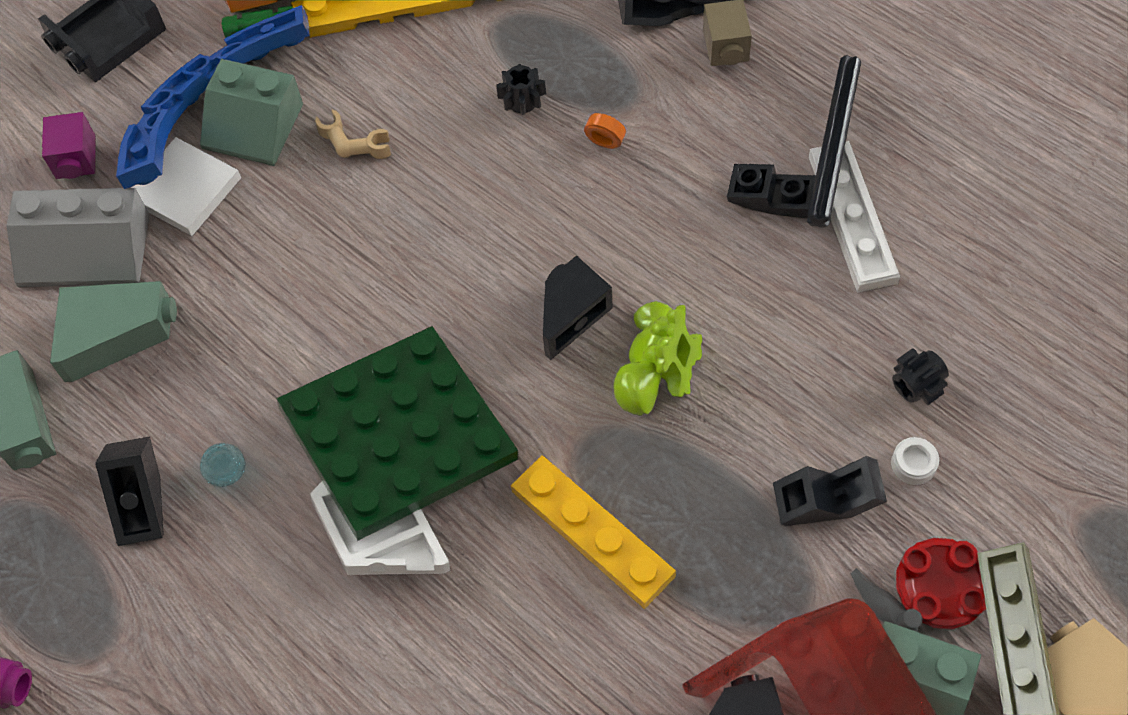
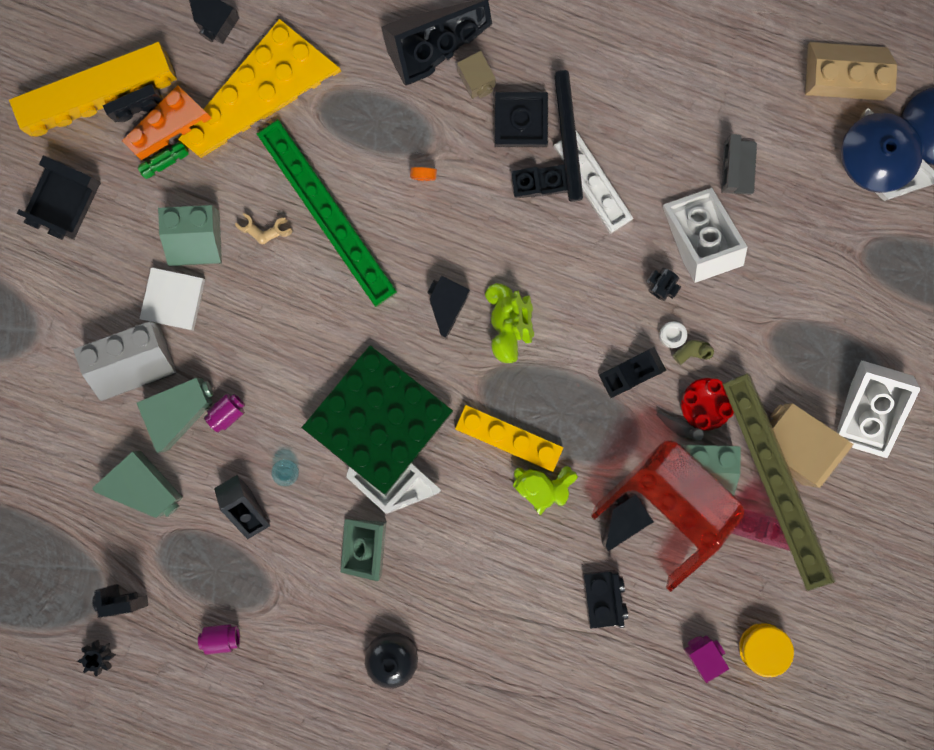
camera: 25 degrees left, 25 degrees up
magenta brick [42,112,96,179] -> none
blue plate [116,5,310,189] -> none
black gear [496,64,546,115] -> none
none -> magenta brick [204,393,245,433]
none -> green tile [257,119,397,308]
none -> sand green slope [340,519,386,581]
none -> black plate [495,92,548,147]
none -> lime animal [513,466,578,515]
none -> white slope [663,188,747,283]
none -> olive arm [672,340,714,365]
none -> dark grey panel [721,134,757,195]

